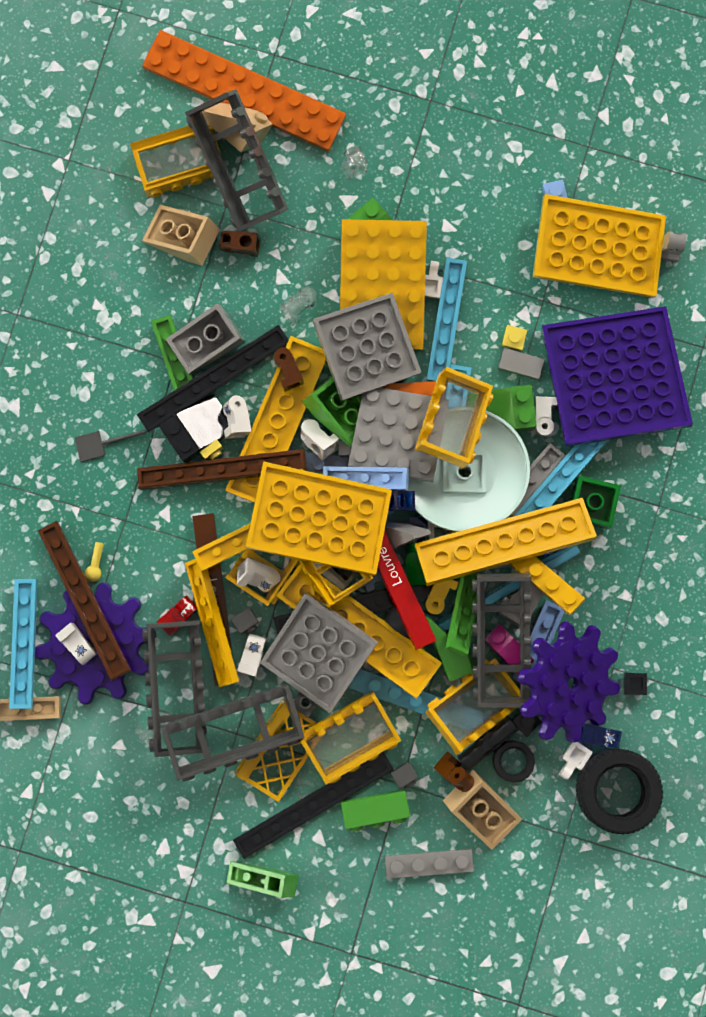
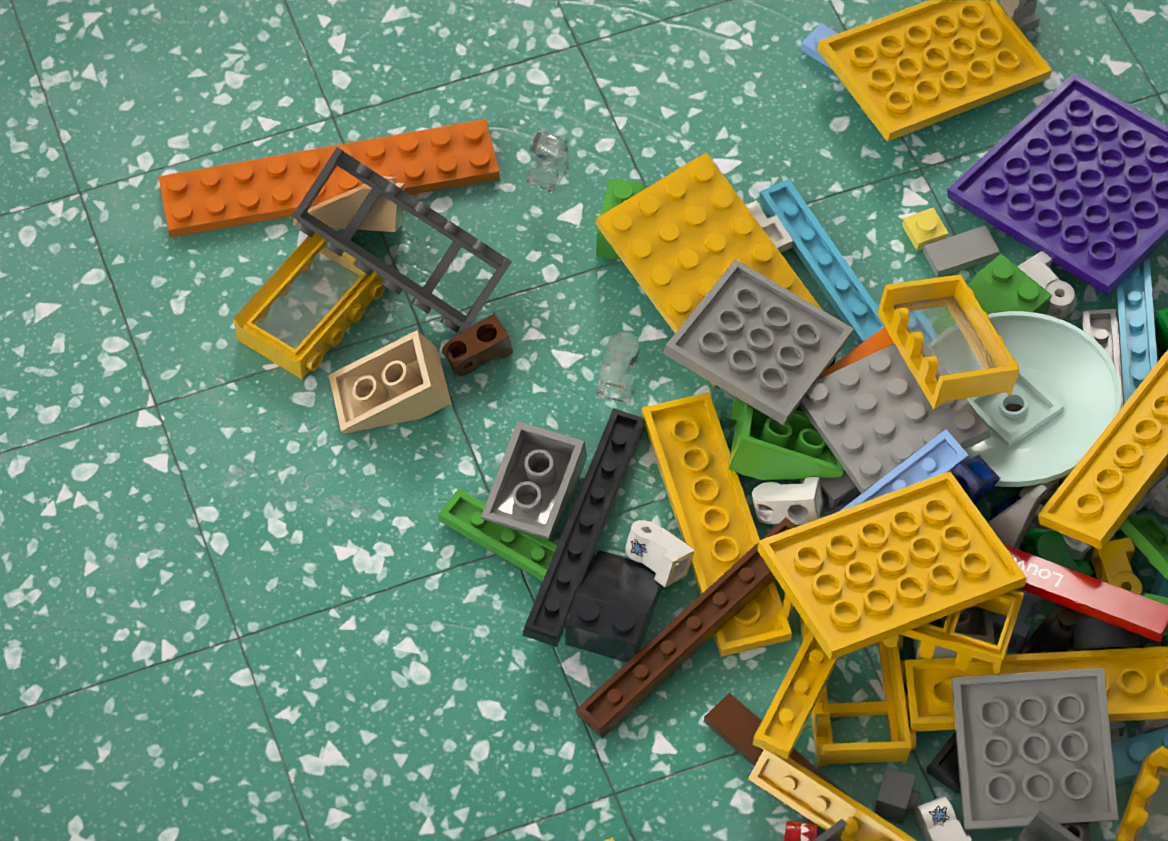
camera: 35 degrees left, 25 degrees down
dark grey piece [75,430,147,462] -> none
light yellow plate [200,439,223,460] -> none
white leg [237,557,281,592] -> none
reddish brown leg [274,348,304,392] -> none

